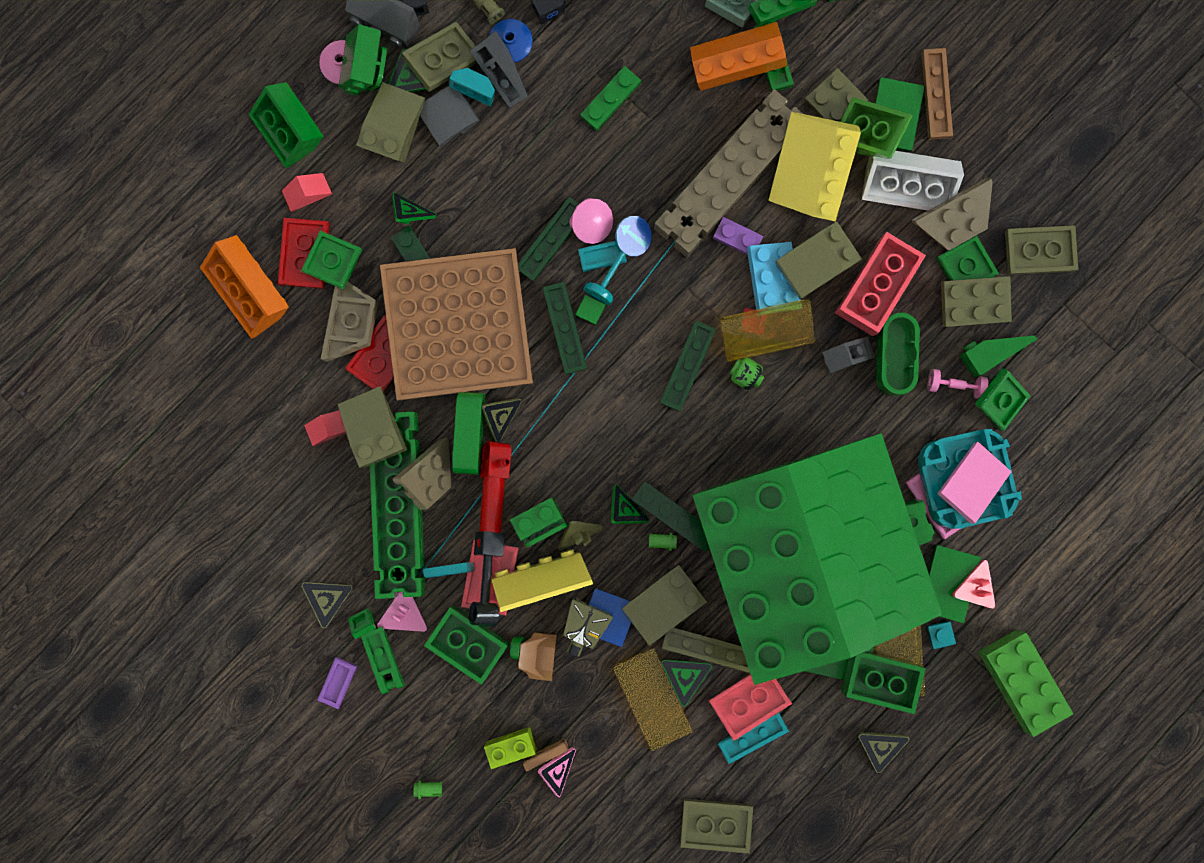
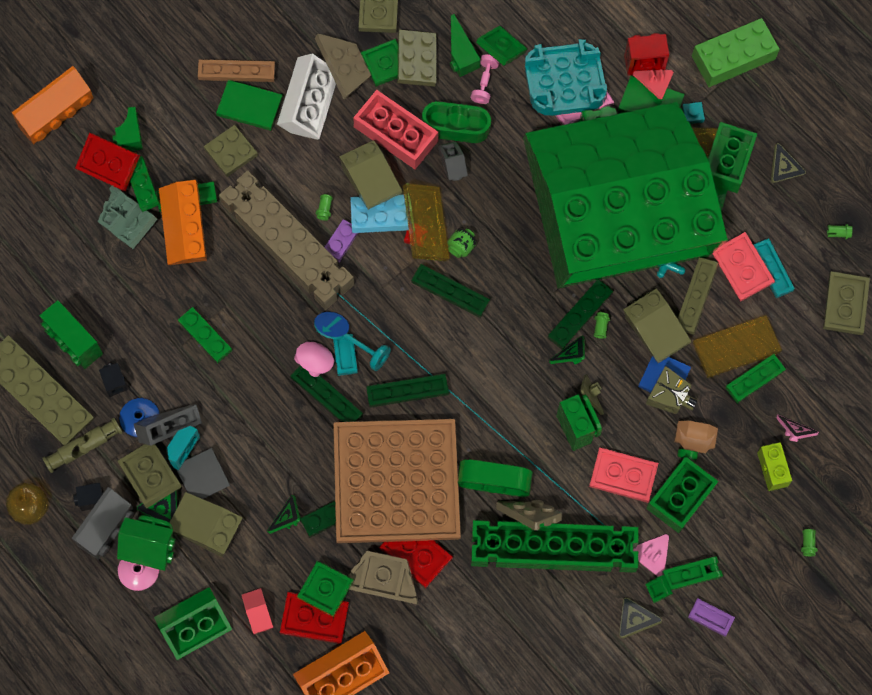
camera: 90 degrees left, 15 degrees down
coral slope [304,410,346,446] -> none
olive slope [338,386,407,468] -> none
teal tile [423,562,475,578] -> none
piece [469,441,511,627] -> none
piece [482,398,521,442] -> none
light yellow slope [491,549,593,612] -> none
medium nougat tile [523,738,569,772] -> none
green tile [576,295,605,325] -> none
black piece [661,659,712,707] -> none
light yellow slope [769,112,861,221] -> none
bright green slope [841,97,913,159] -> none
bright pink tile [937,442,1011,524] -> none
none -> bright green pin [315,194,333,221]
none -> red brick [624,33,669,76]
none -> green plate [725,354,786,404]
none -> bright green pin [827,224,852,240]

